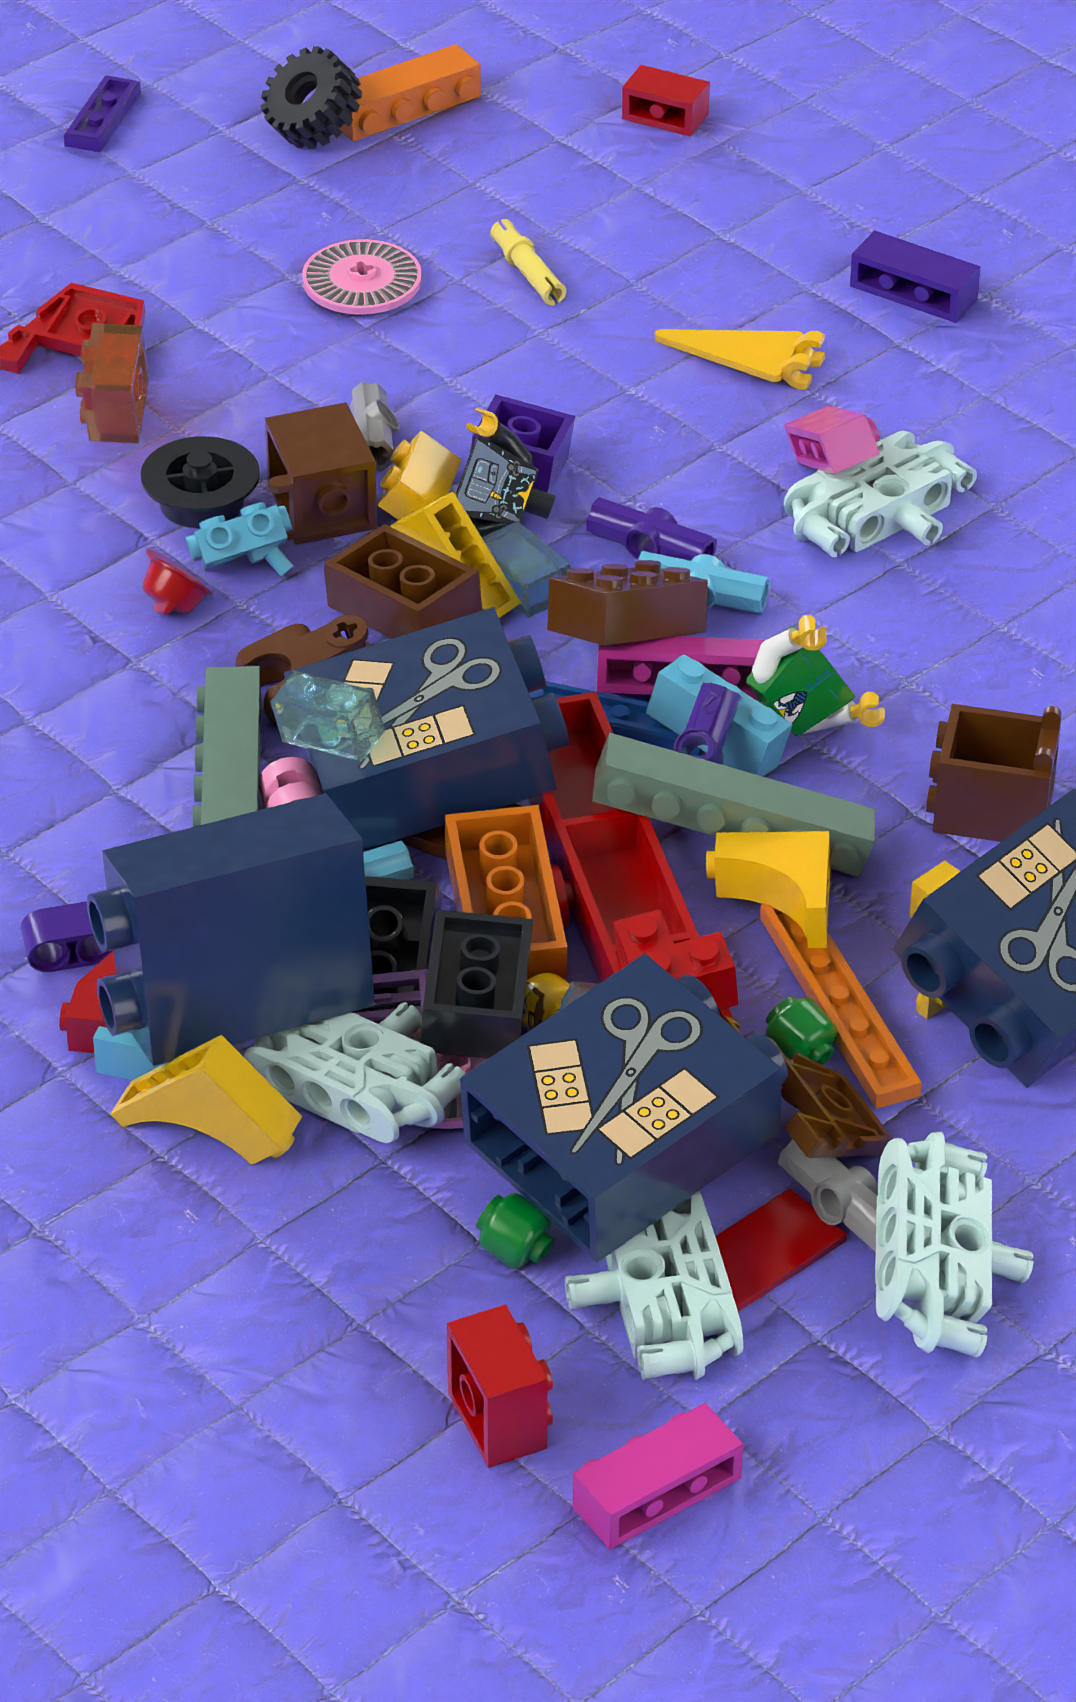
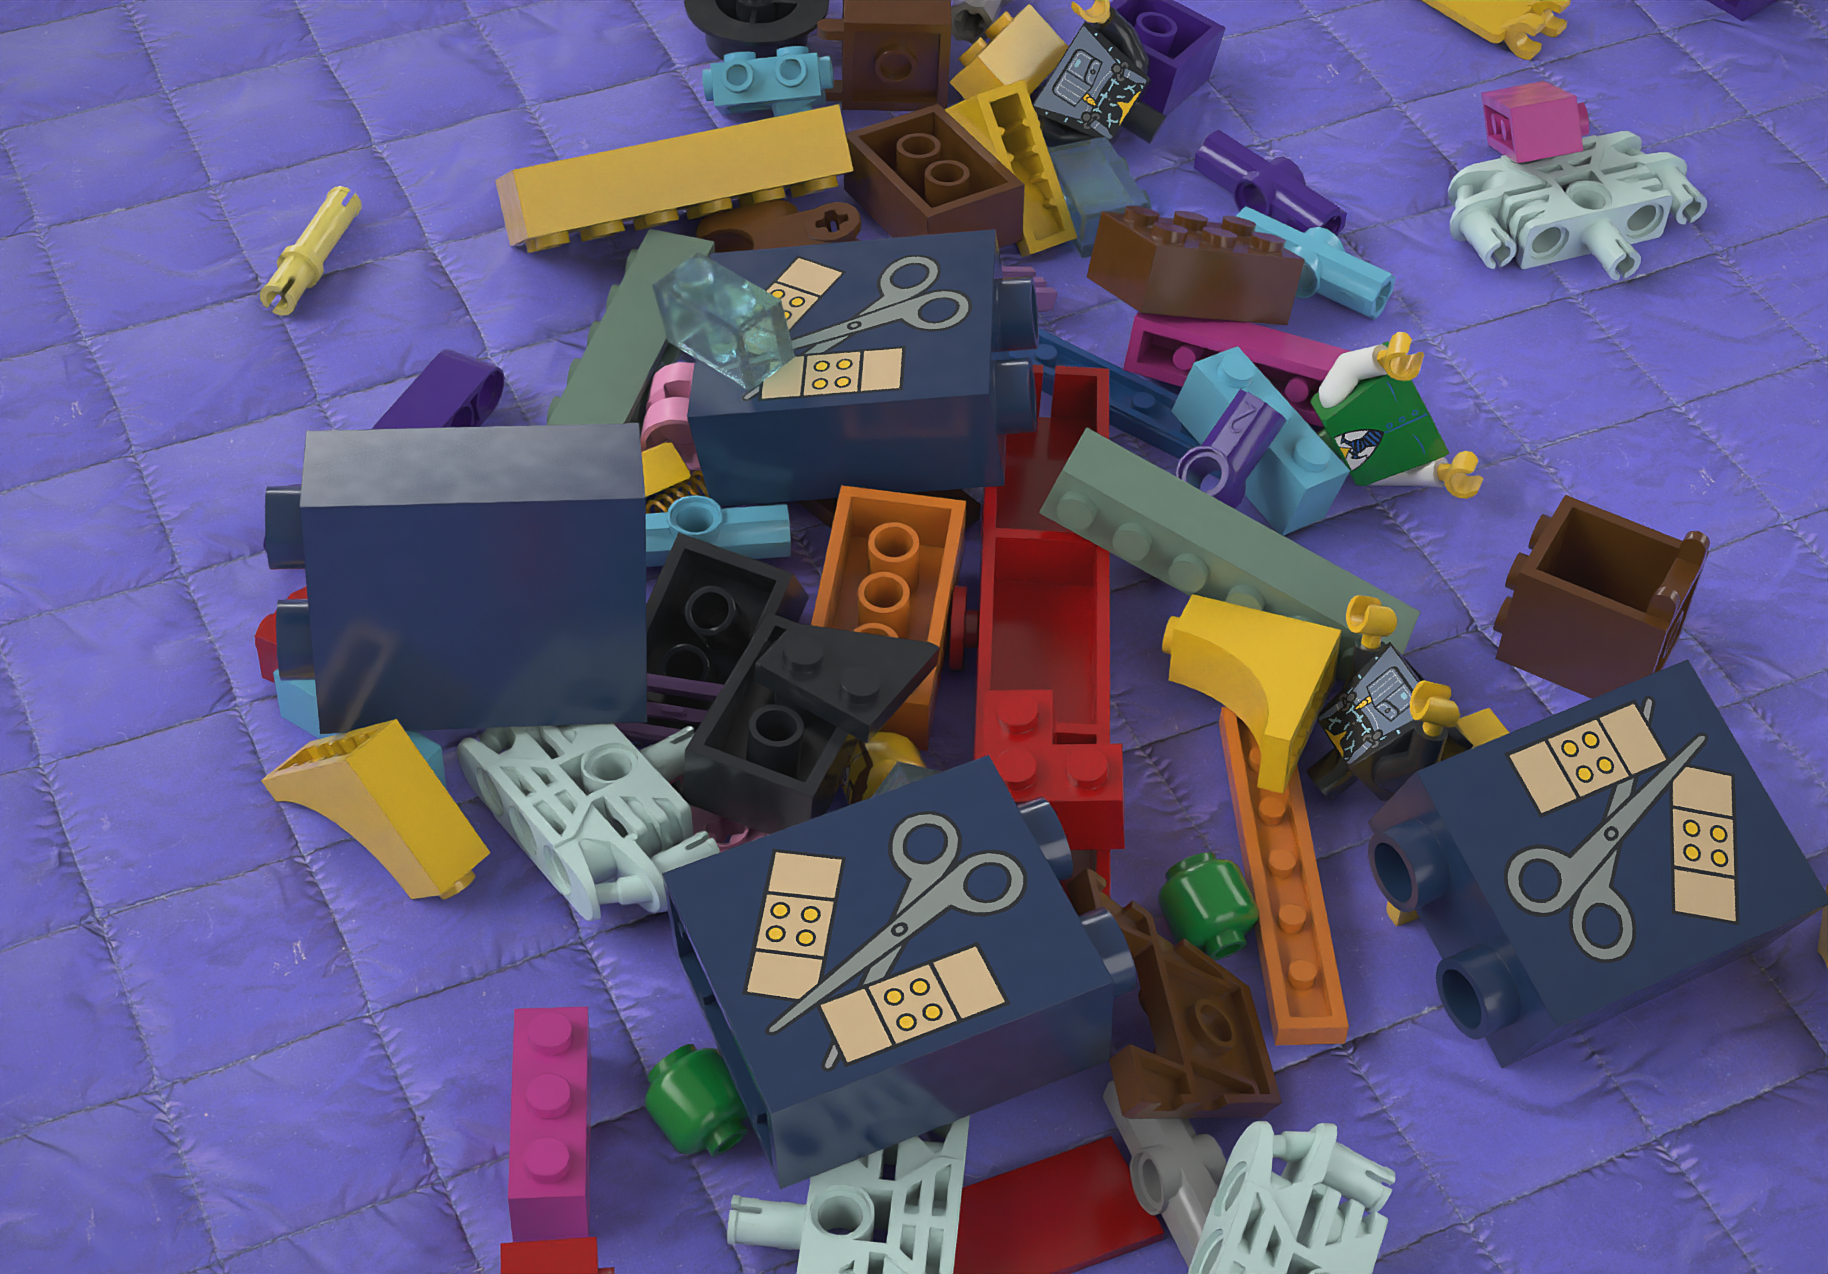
camera: 15 degrees right, 5 degrees up
red piece [142,549,213,616] -> none
none -> dark purple beam [372,349,505,429]
none -> yellow brick [495,104,853,253]
none -> dark pink brick [508,1006,592,1242]
none -> black wing [754,623,940,743]
none -> torso [1306,595,1474,801]

